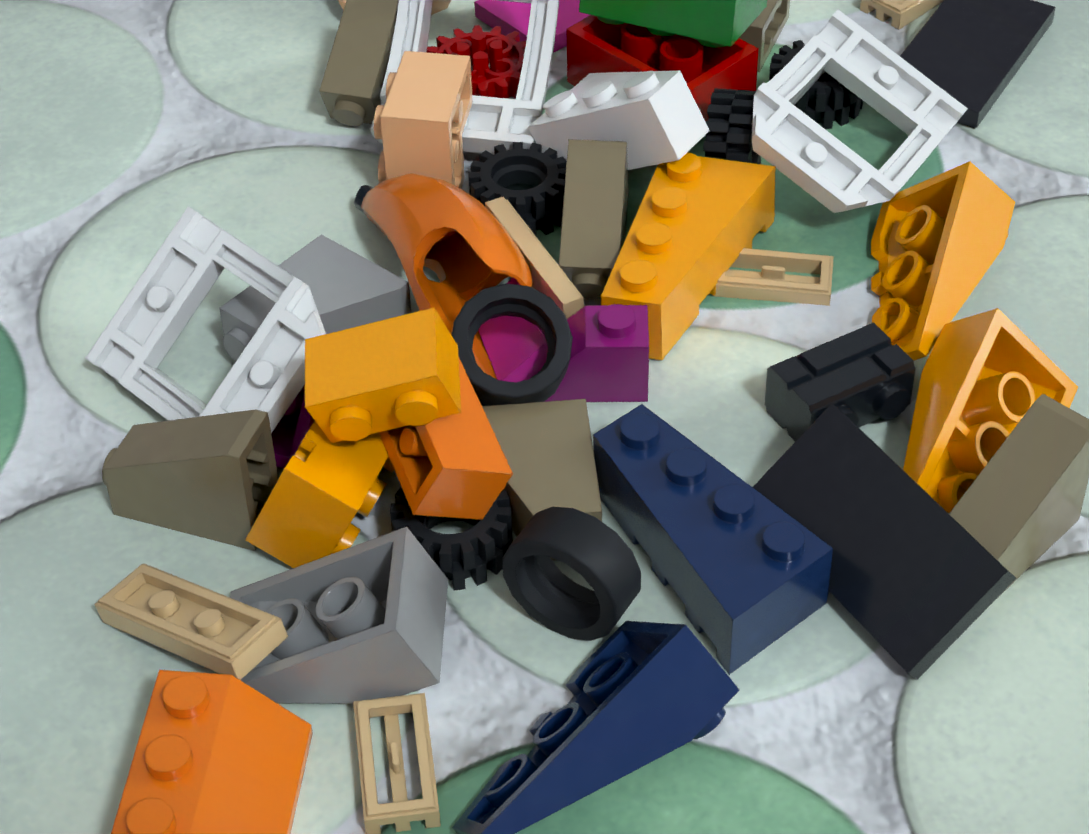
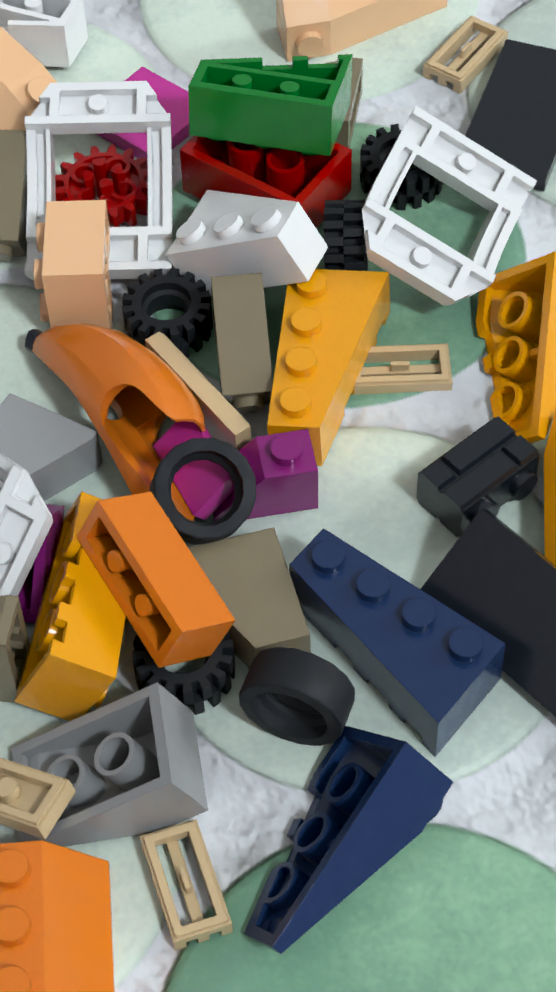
camera: 10 degrees left, 10 degrees up
light orange brick [305,307,461,443] -> none

